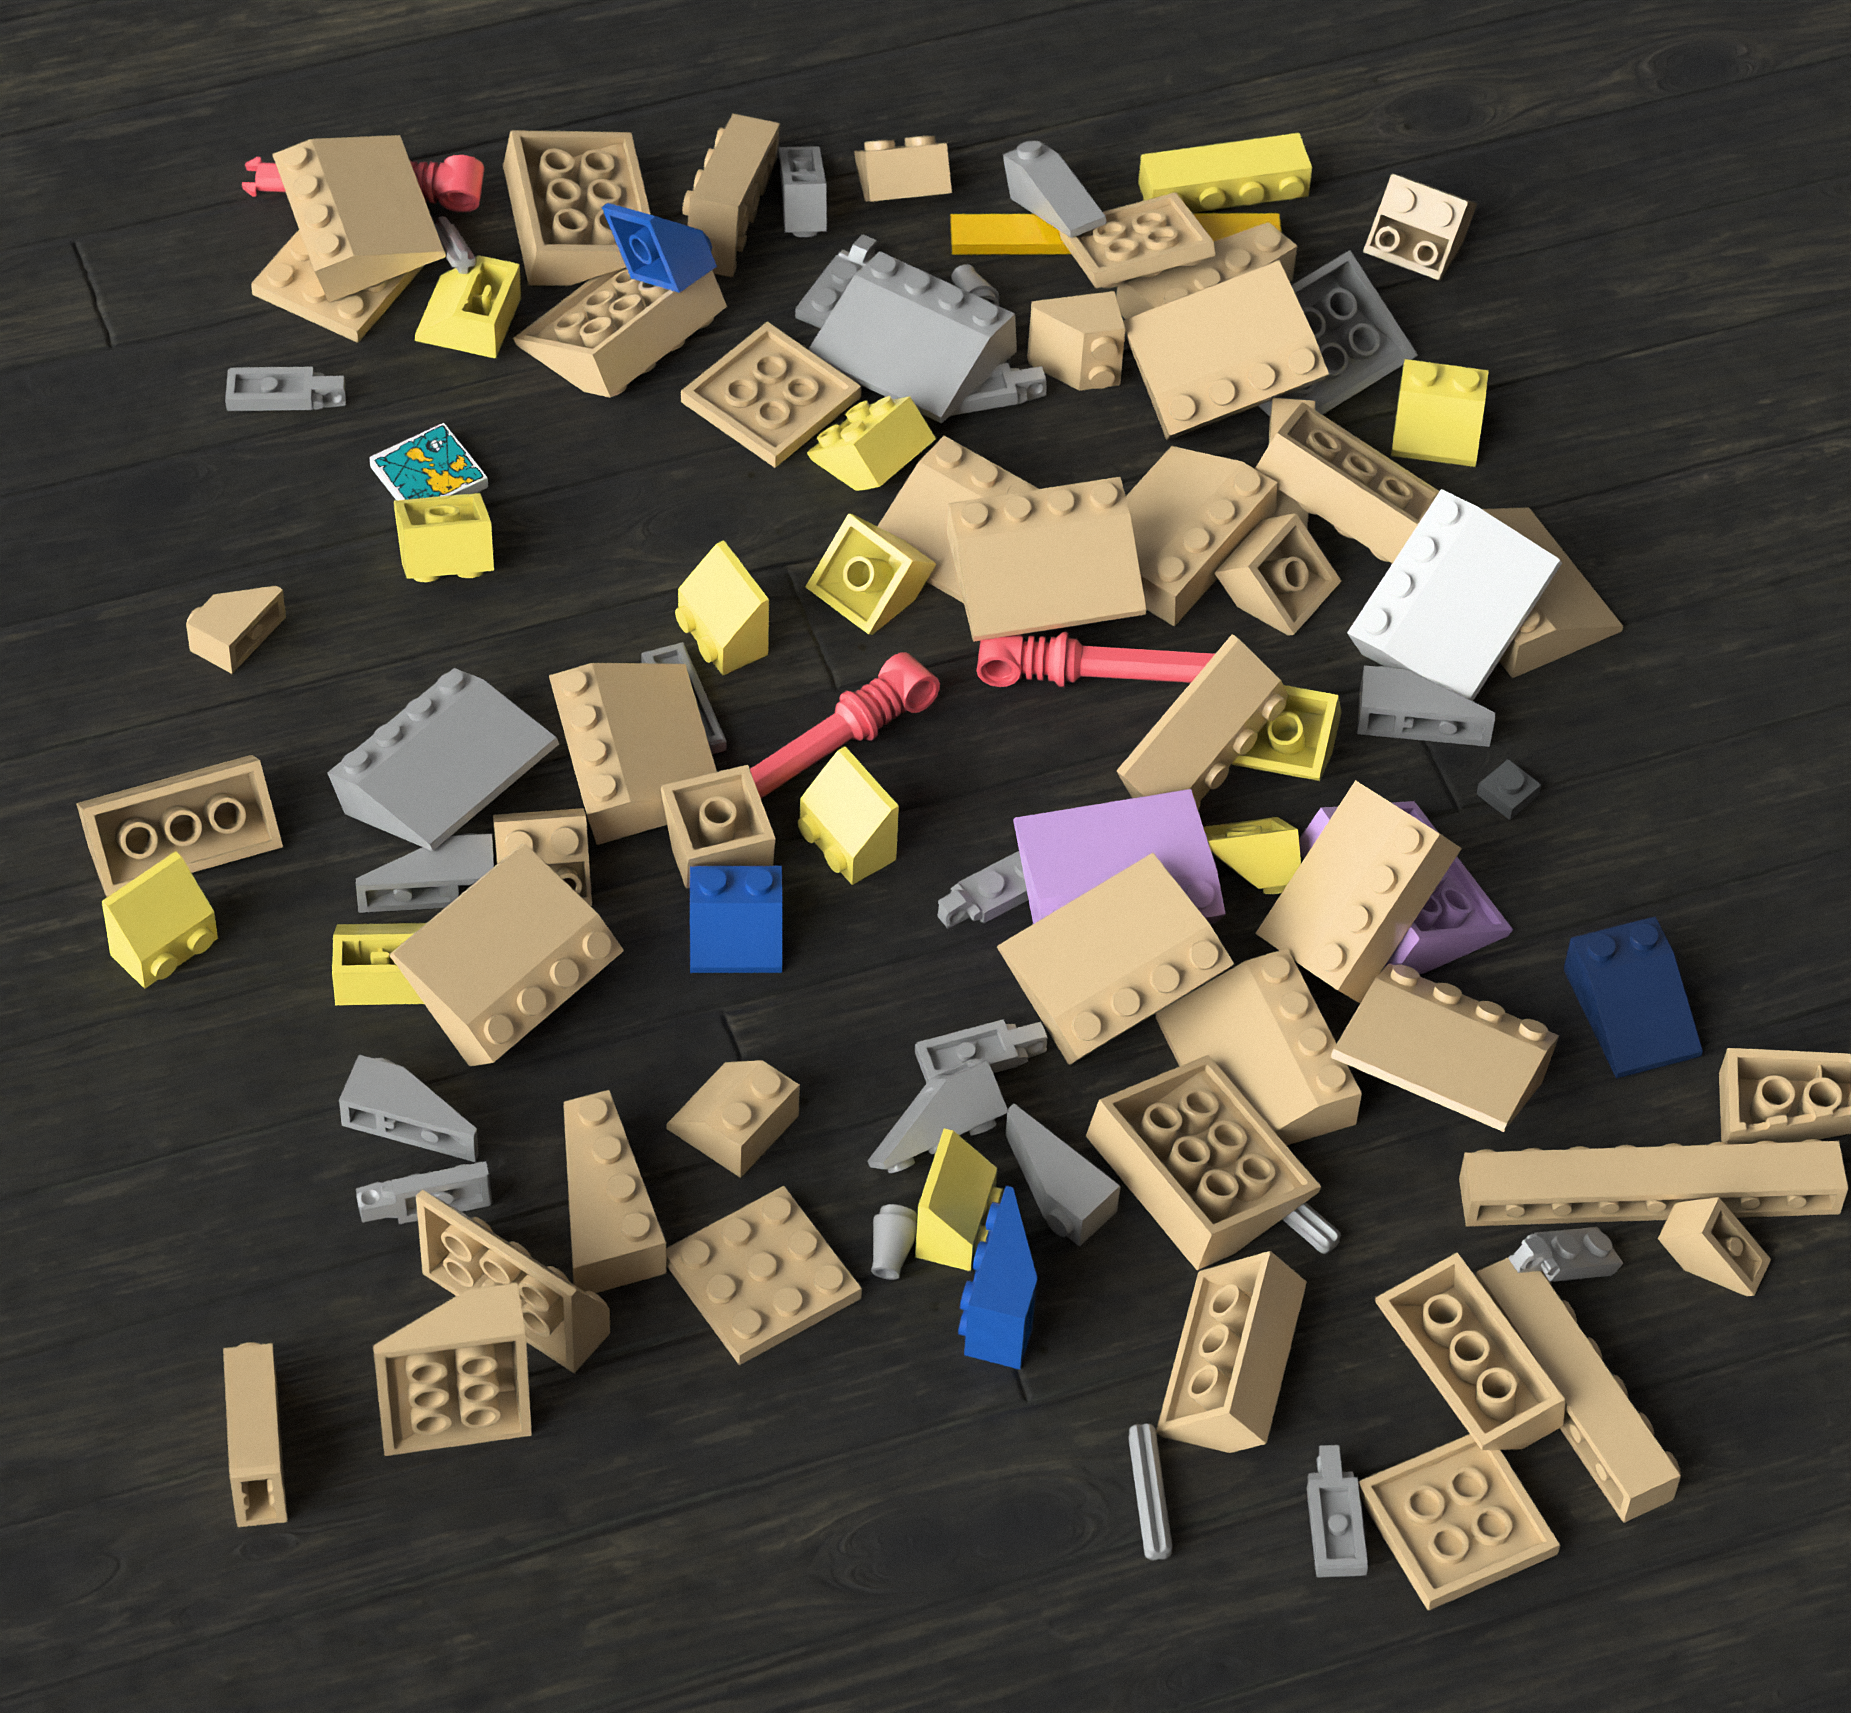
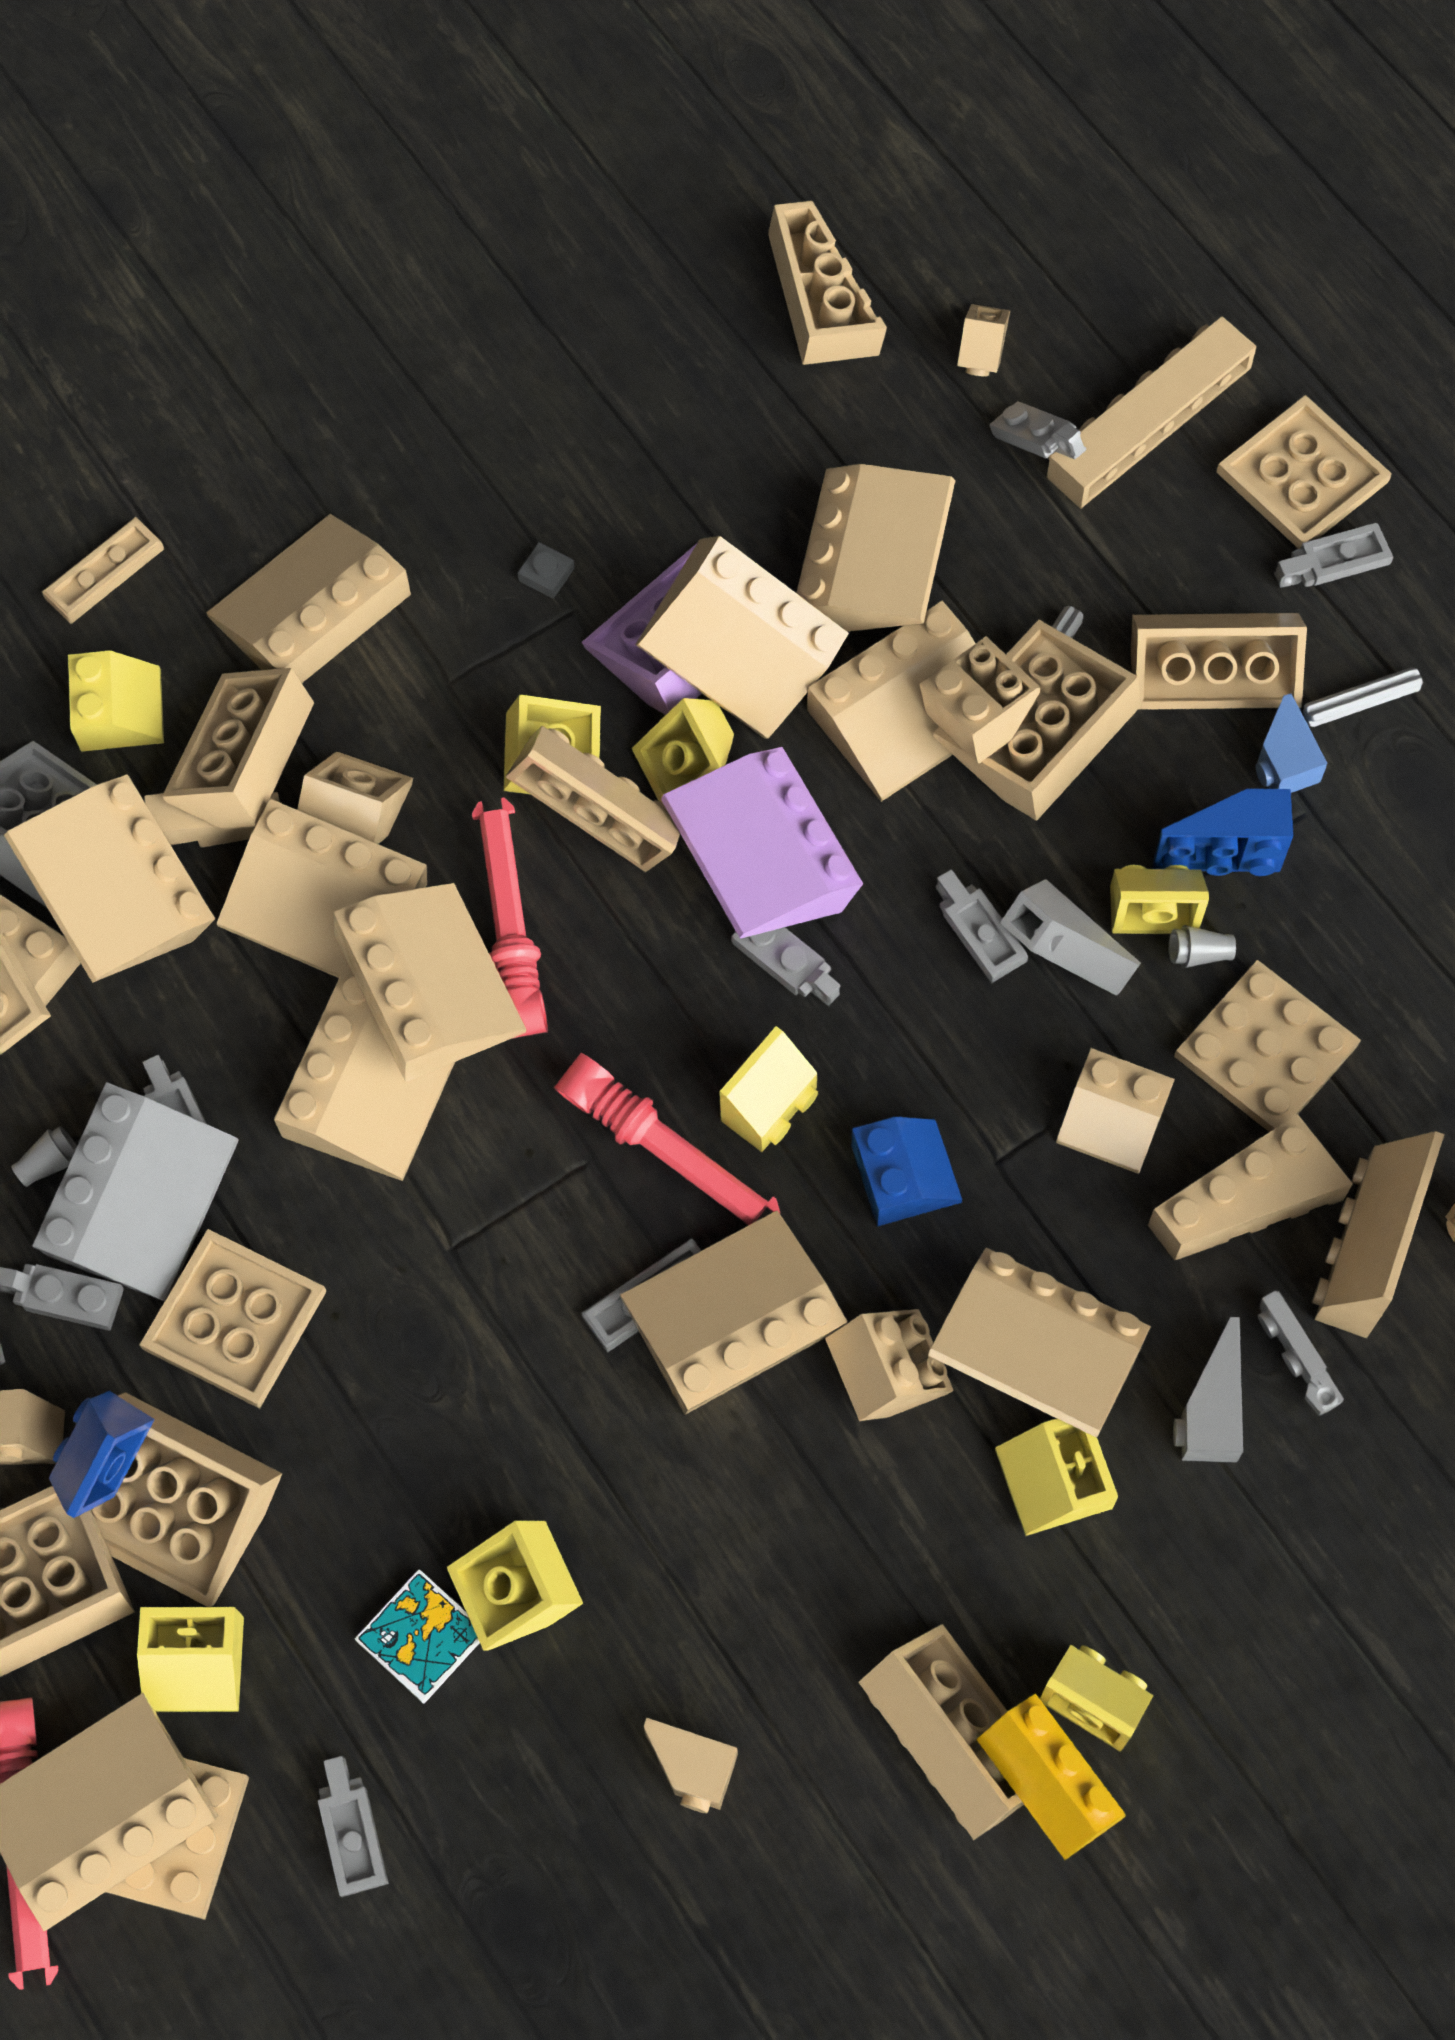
camera: 100 degrees left, 15 degrees up
light grey slope [327,668,559,851] -> none
light grey slope [356,833,494,913] -> none
light grey axle [434,217,476,274] -> none
tan slope [661,765,776,889] -> none
light yellow slope [675,540,769,676] -> none
light yellow slope [805,514,936,635] -> none
light yellow slope [807,396,936,491] -> none
tan slope [997,853,1234,1065] -> none
light grey slope [1005,1104,1120,1247] -> none
tan slope [1027,291,1125,390] -> none
white slope [1347,489,1562,701] -> none
light grey slope [1357,665,1495,747] -> none
tan slope [1376,1252,1565,1451] -> none
tan brick [1459,1139,1848,1226] -> none
dark blue slope [1563,916,1703,1078] -> none
none -> tan tile [42,517,164,624]
none -> tan slope [920,636,1040,764]
none -> yellow slope [976,1694,1126,1860]
none -> medium blue slope [1256,693,1328,793]

